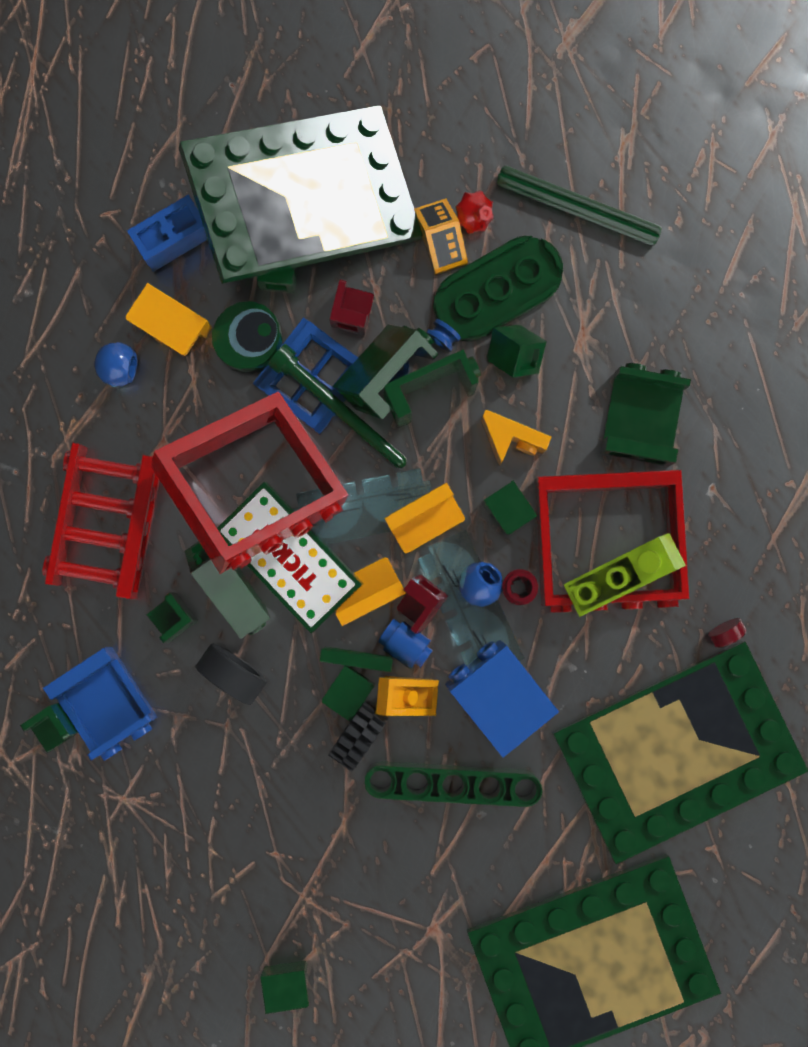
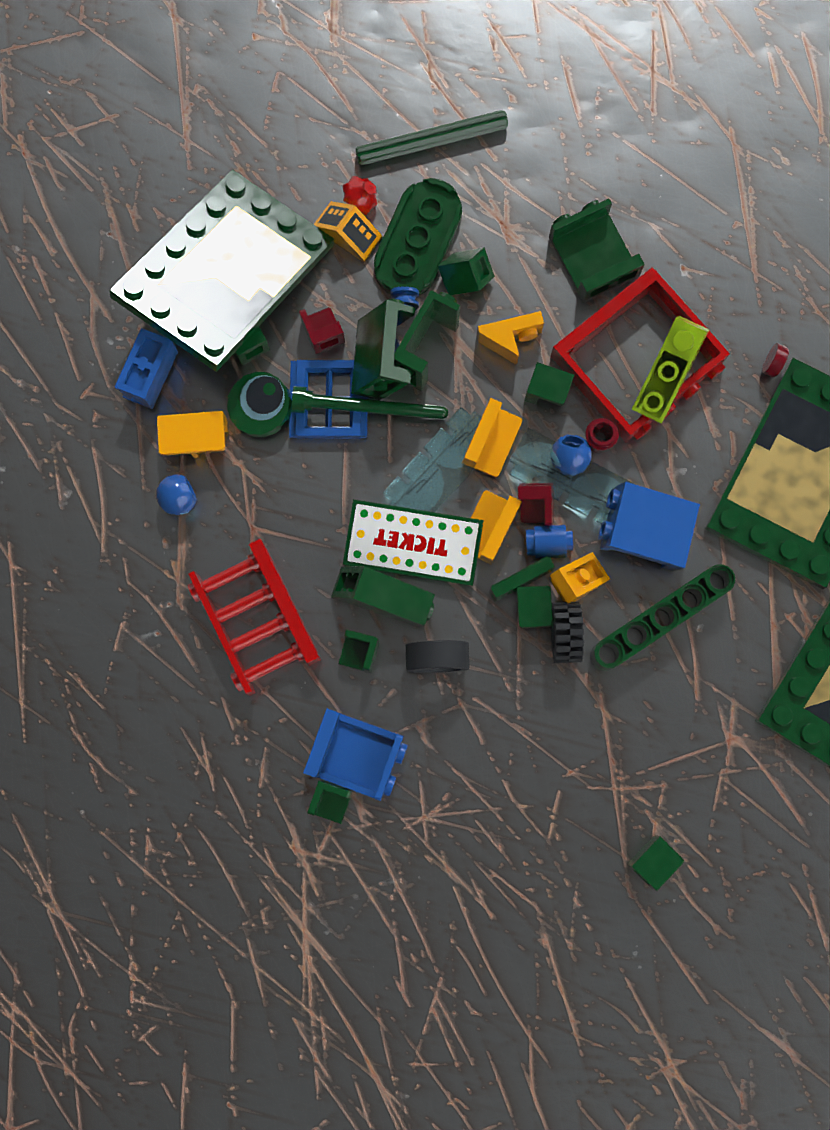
camera: 30 degrees left, 5 degrees down
red window [151,391,349,574] -> none

